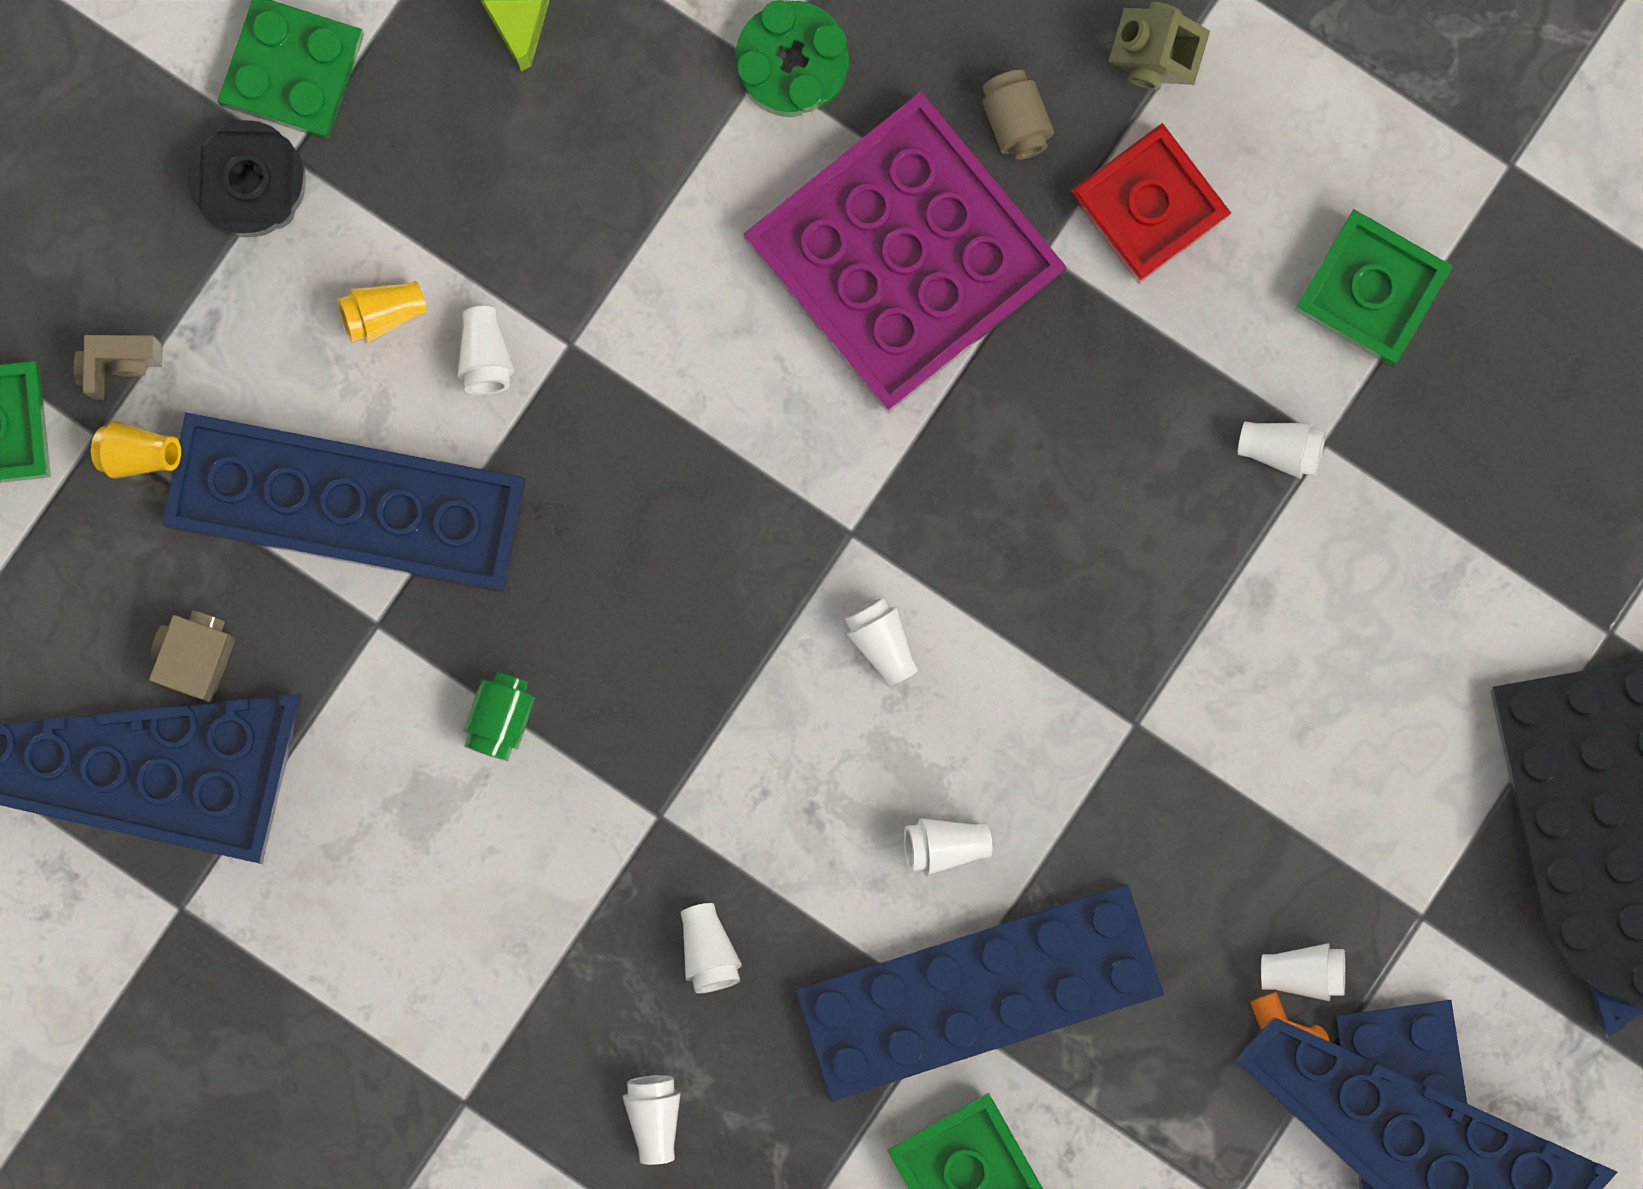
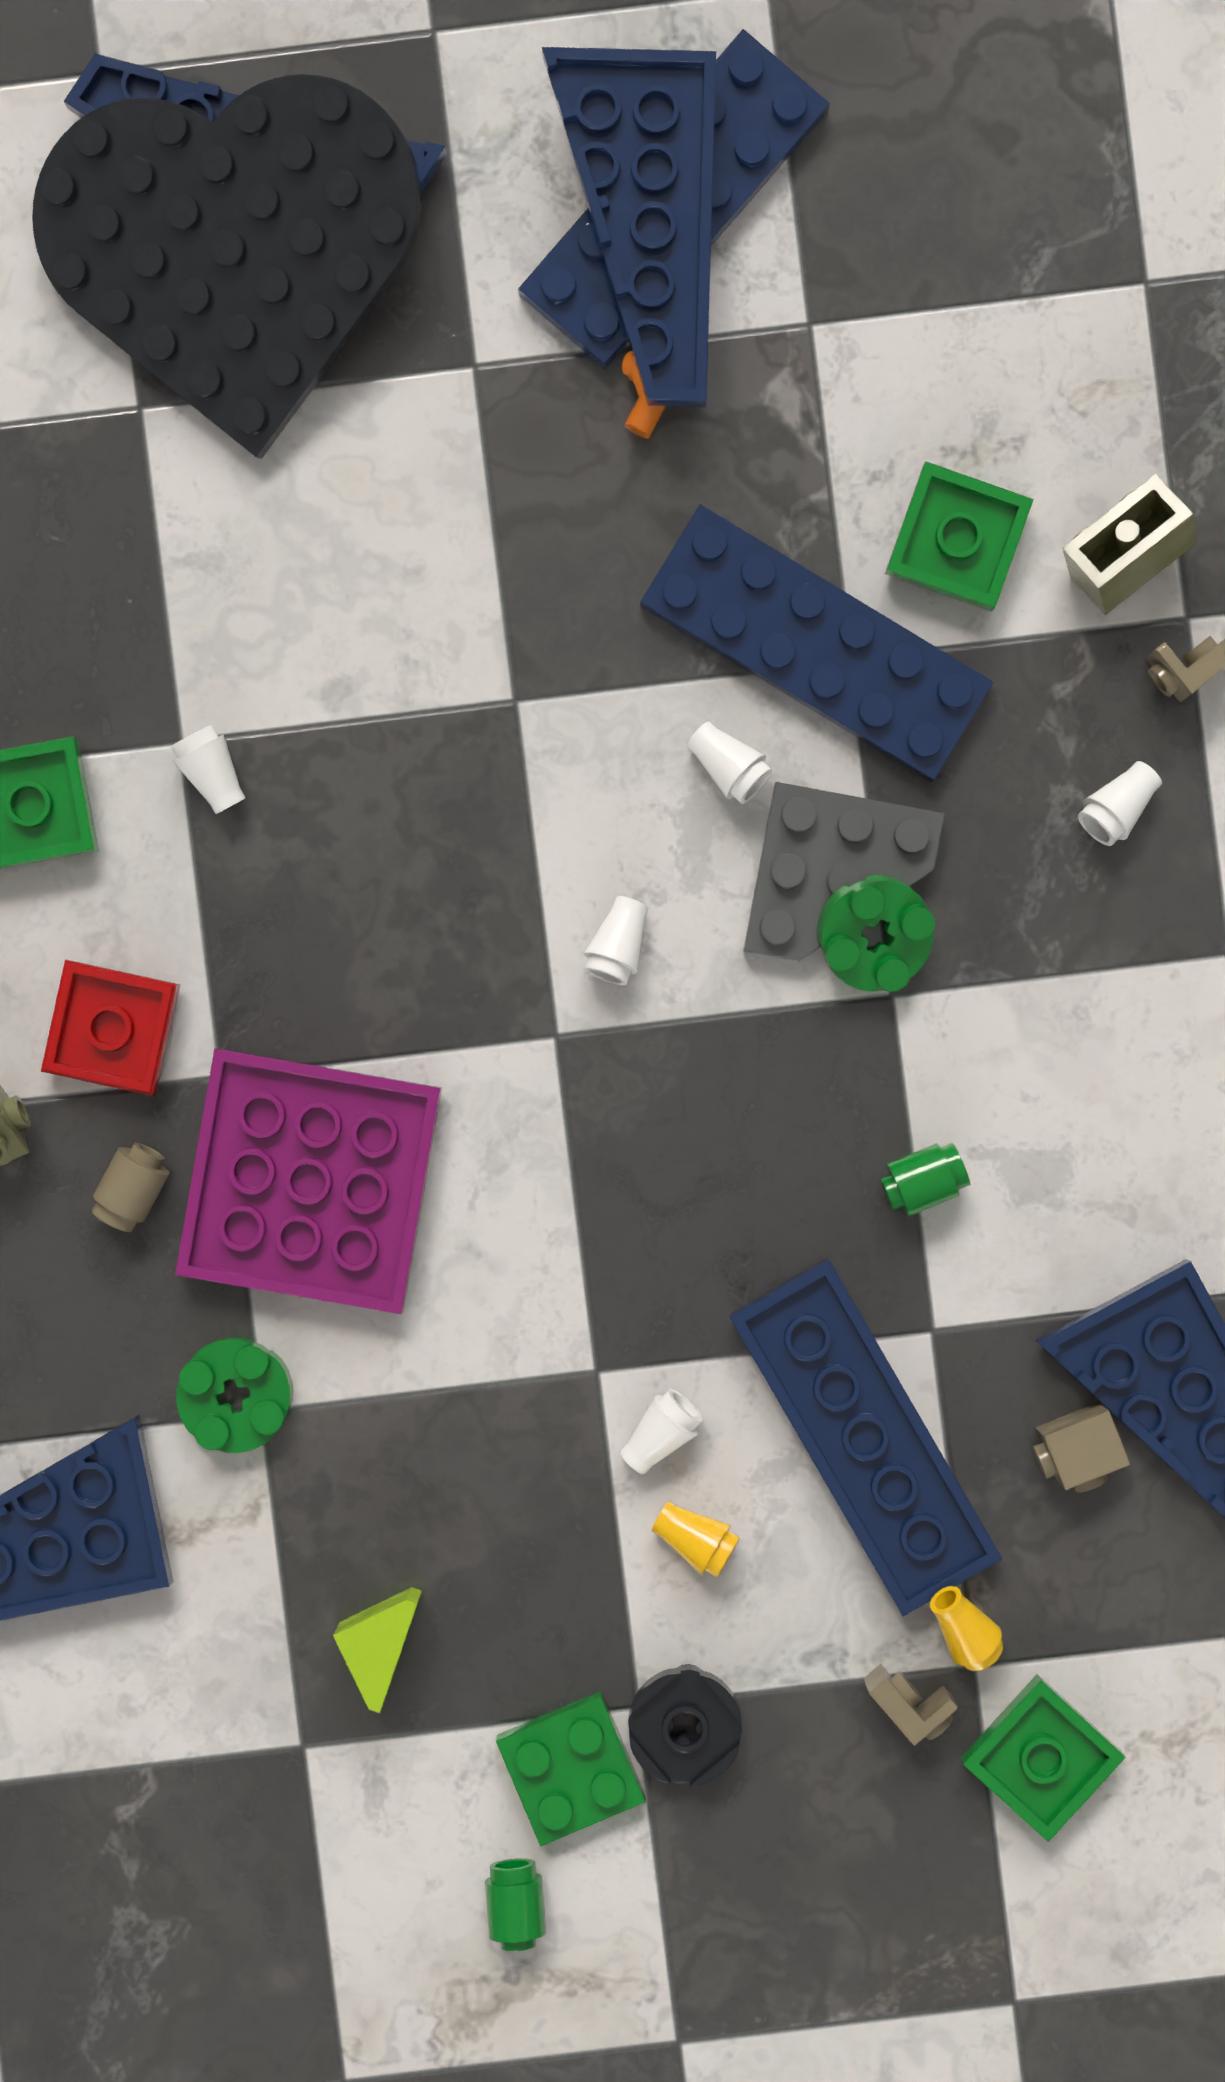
camera: 130 degrees left, 5 degrees up
white cone [680,903,742,993] -> none
white cone [1261,943,1345,1001] -> none
none -> dark grey plate [743,782,945,962]
none -> green plate [817,875,935,992]

